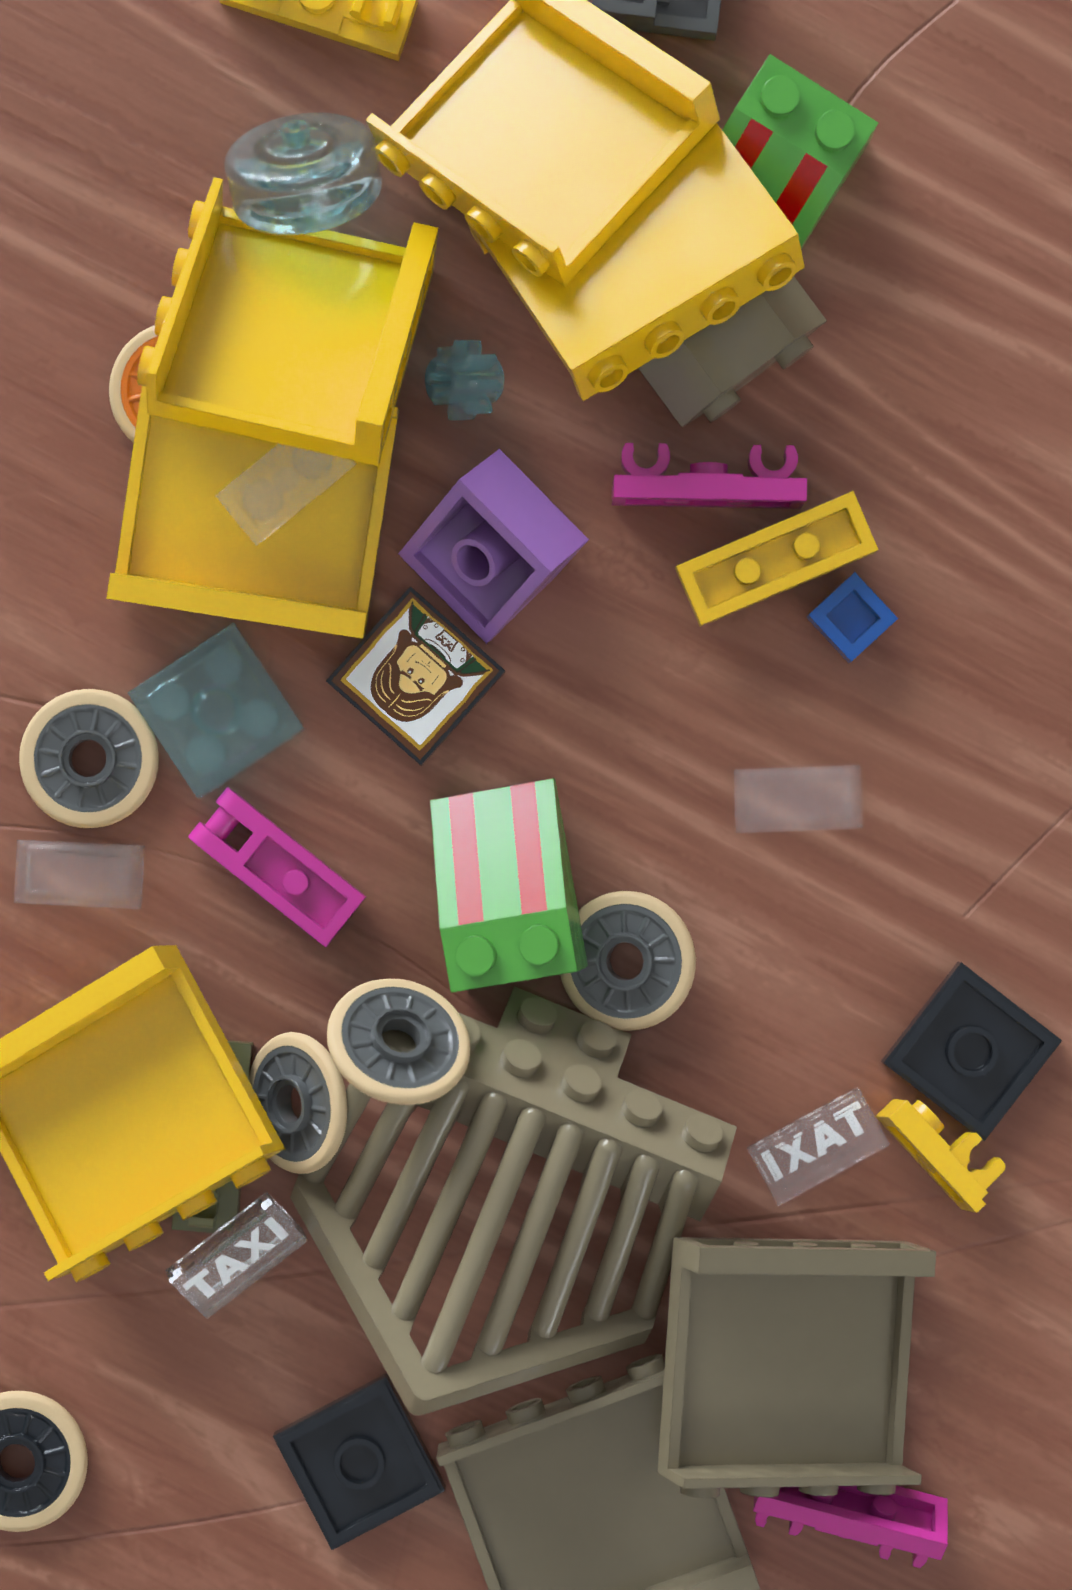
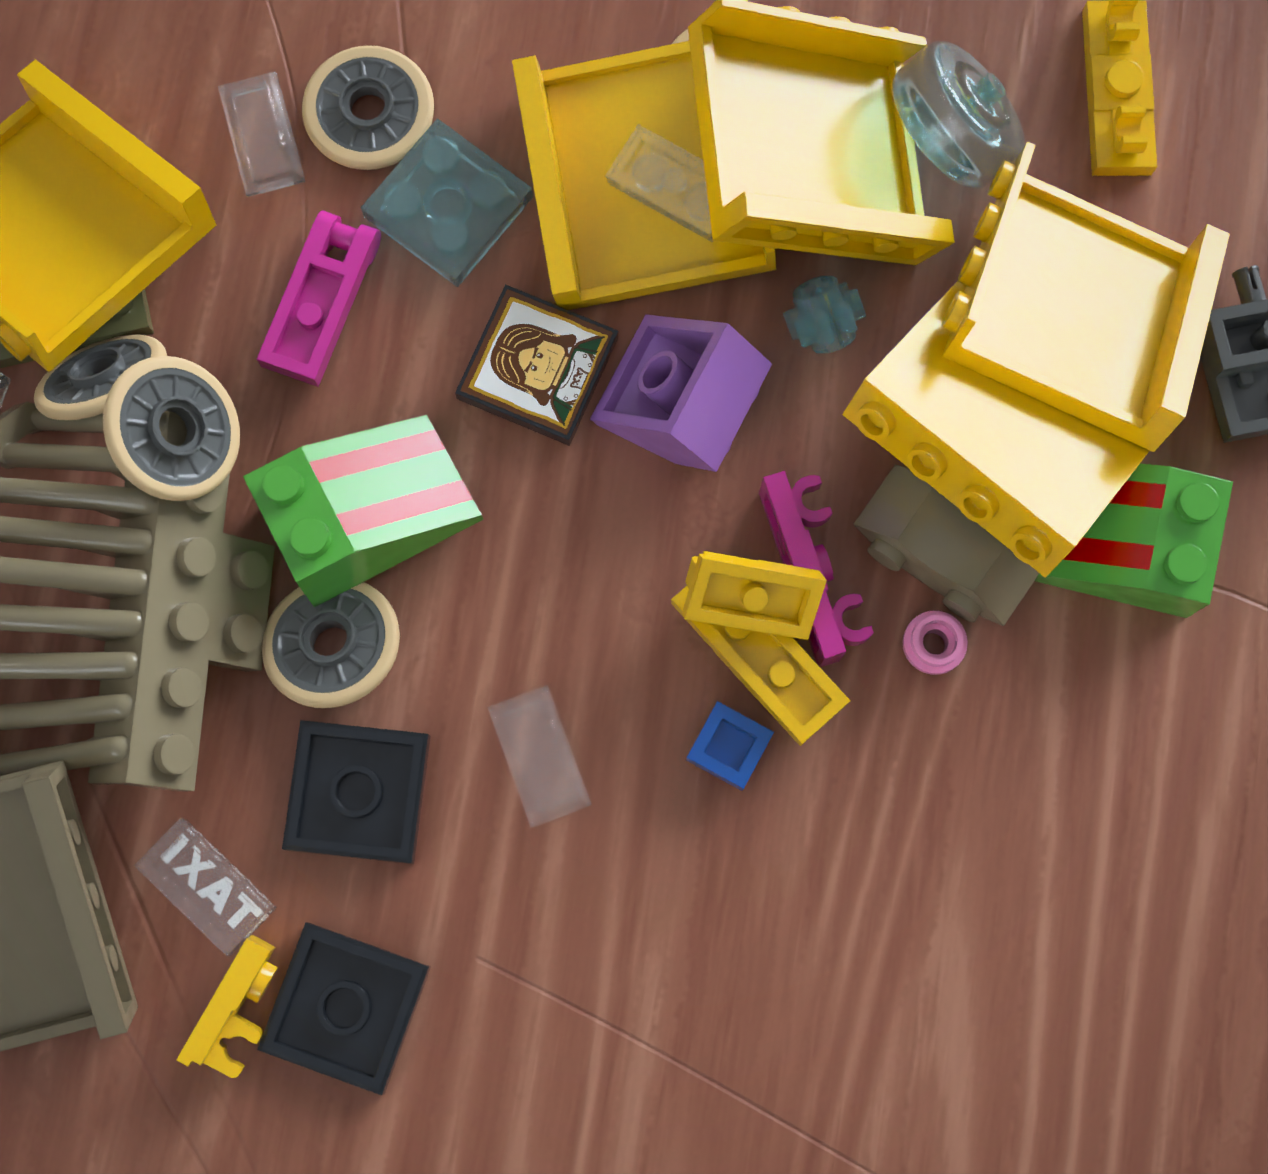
camera: 70 degrees right, 10 degrees down
none -> black tile [282,720,431,864]
none -> yellow plate [682,551,827,640]
none -> bright pink plate [903,611,968,675]

